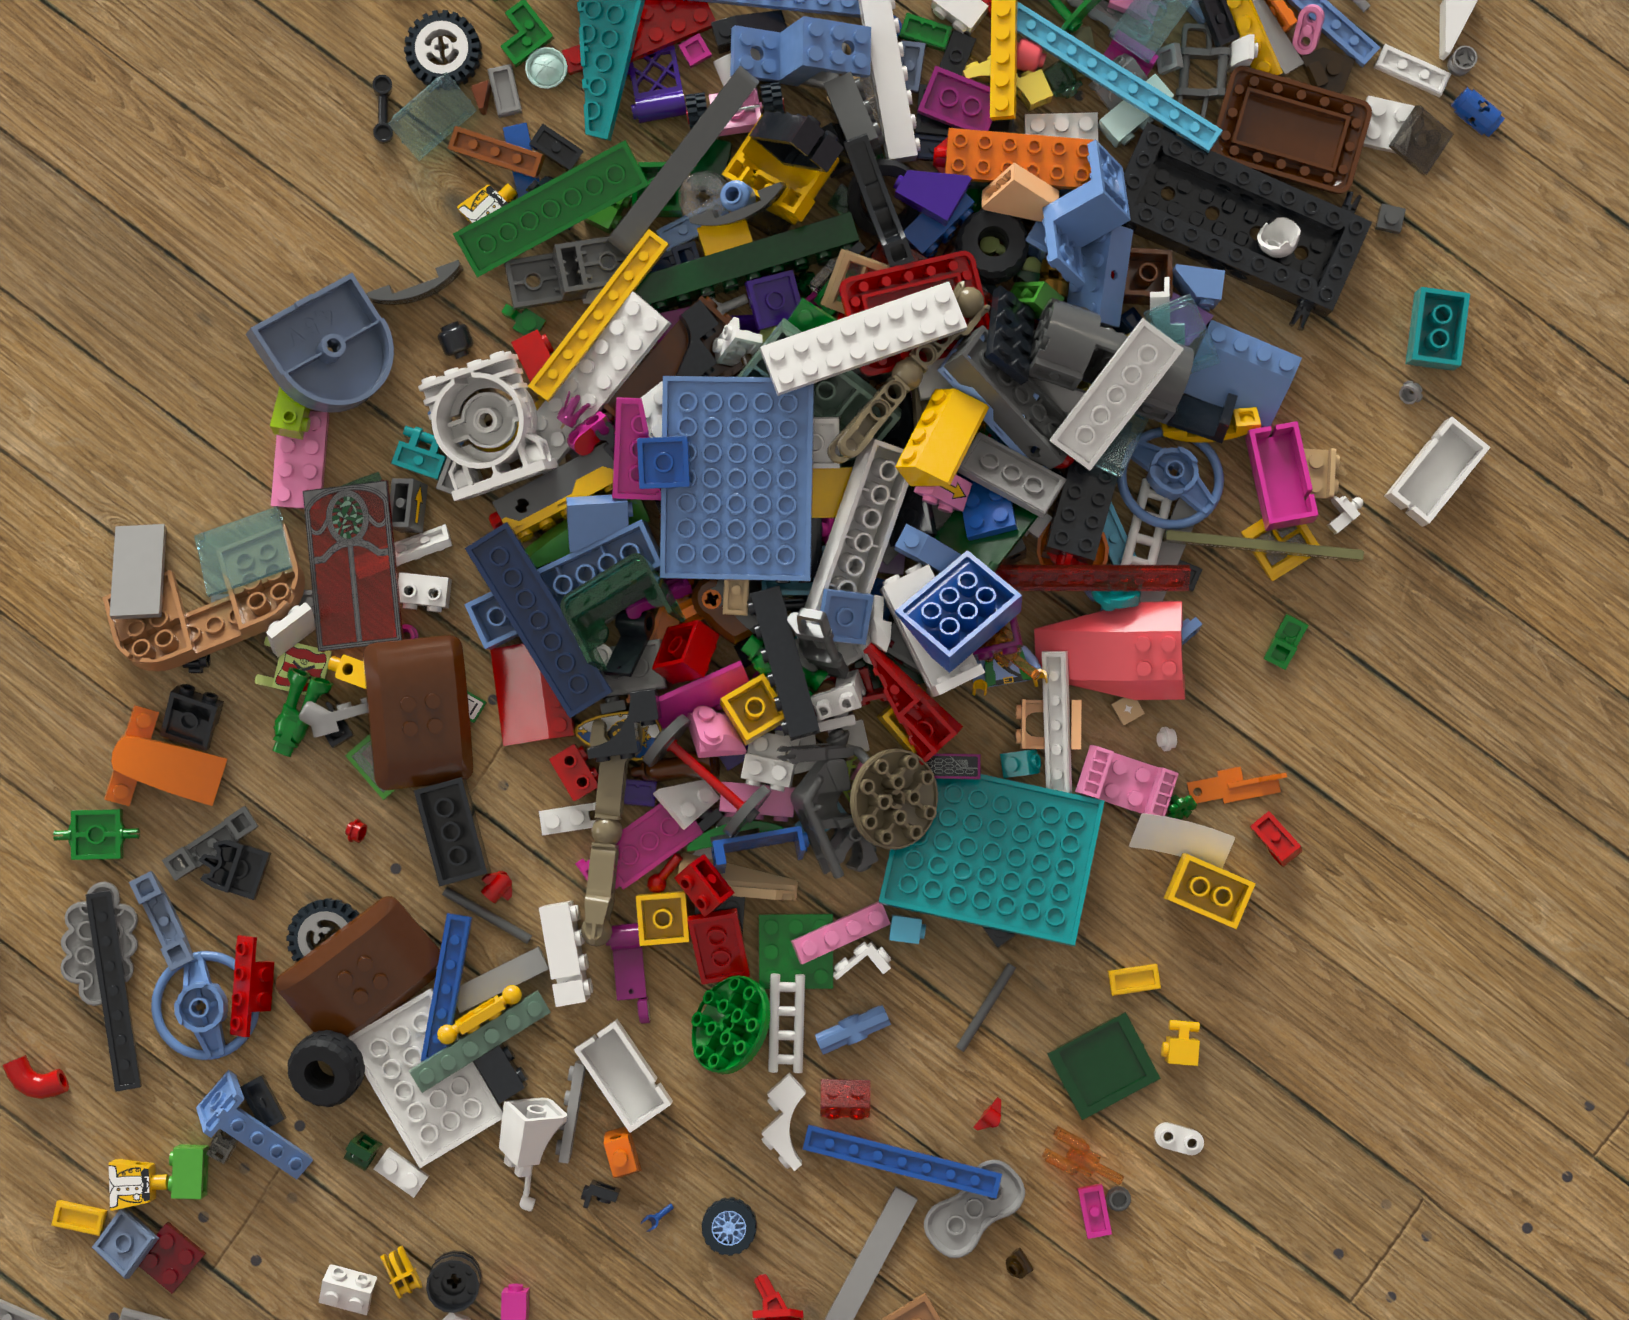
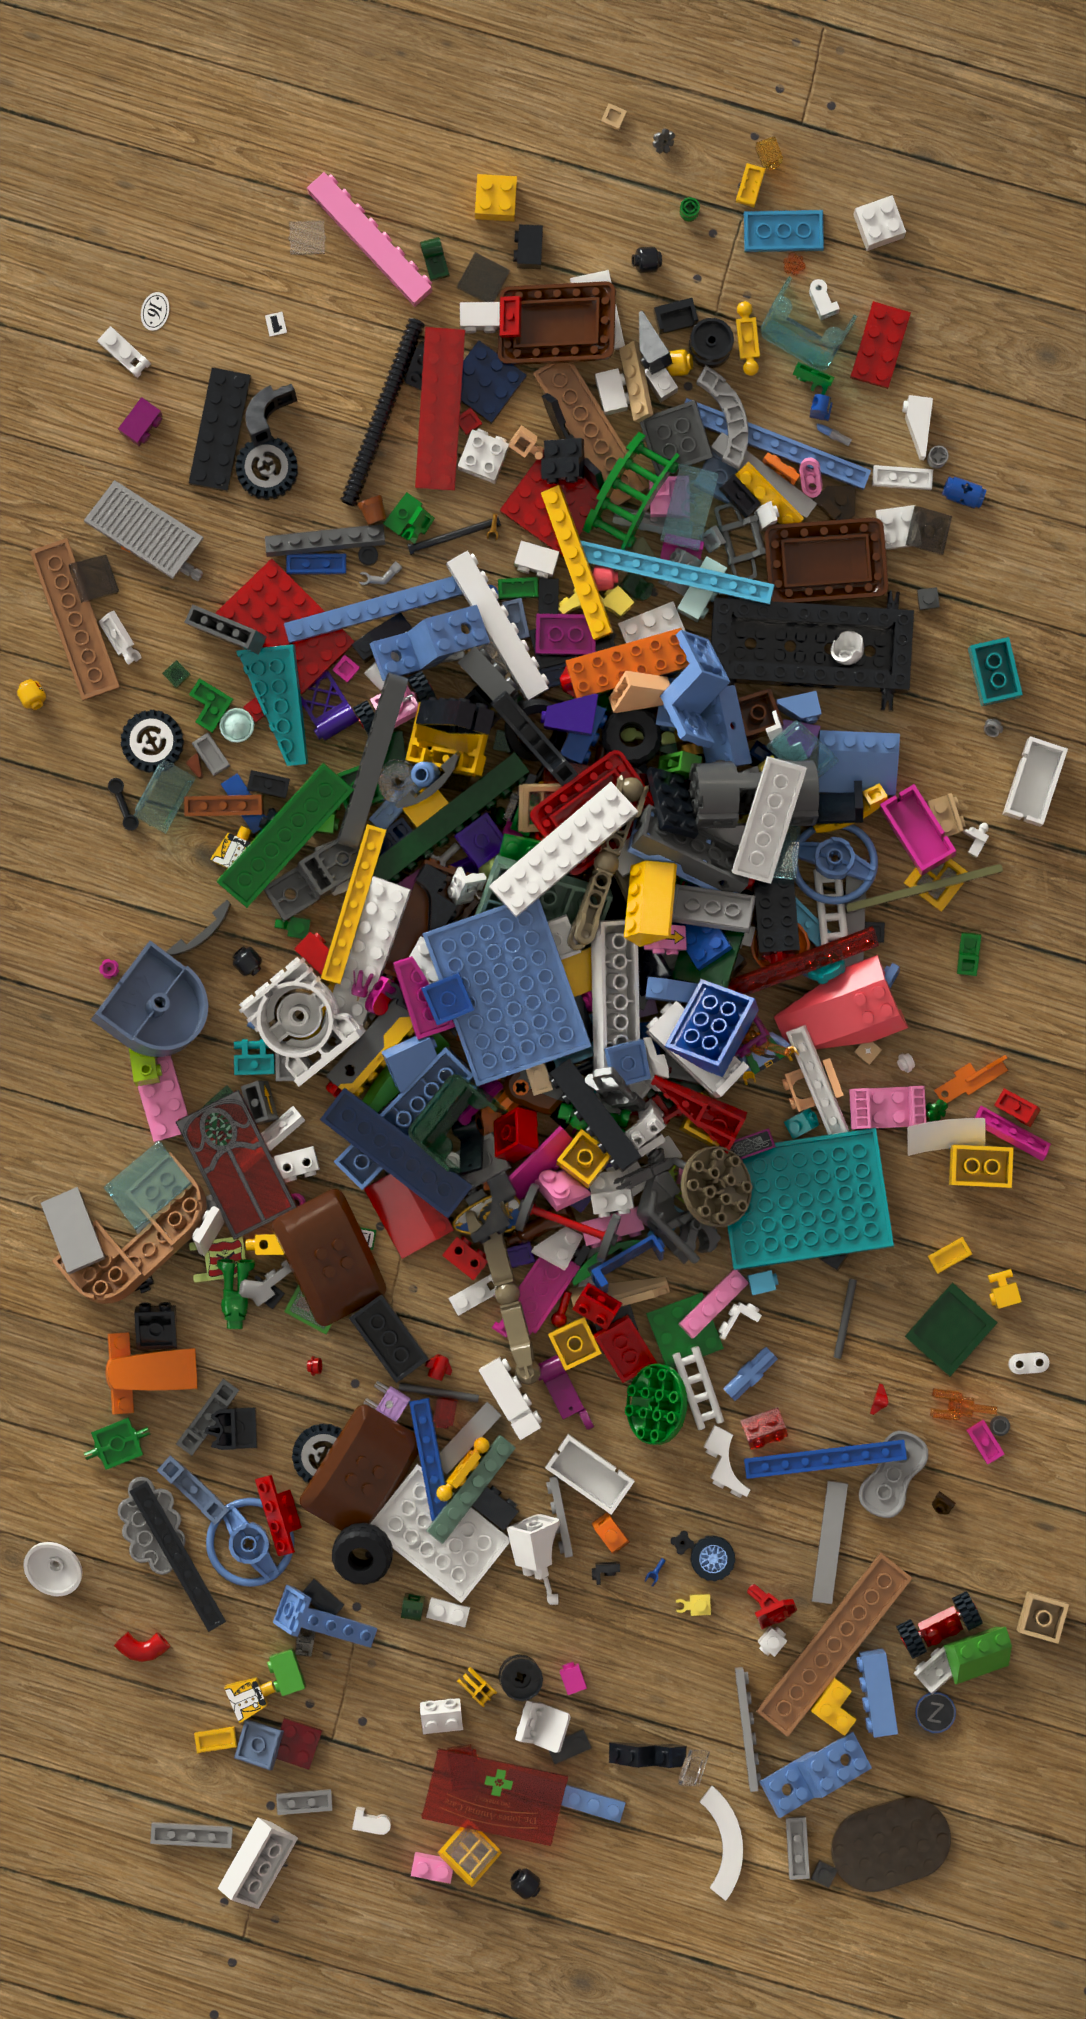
camera: 20 degrees left, 0 degrees up
none -> dark pink plate [99,959,119,979]
none -> lavender piece [364,1381,411,1422]
none -> clear red brick [433,1397,458,1429]
none -> black plate [670,1531,694,1555]
none -> light yellow plate [676,1594,711,1616]
none -> dark pink plate [974,1106,1051,1161]

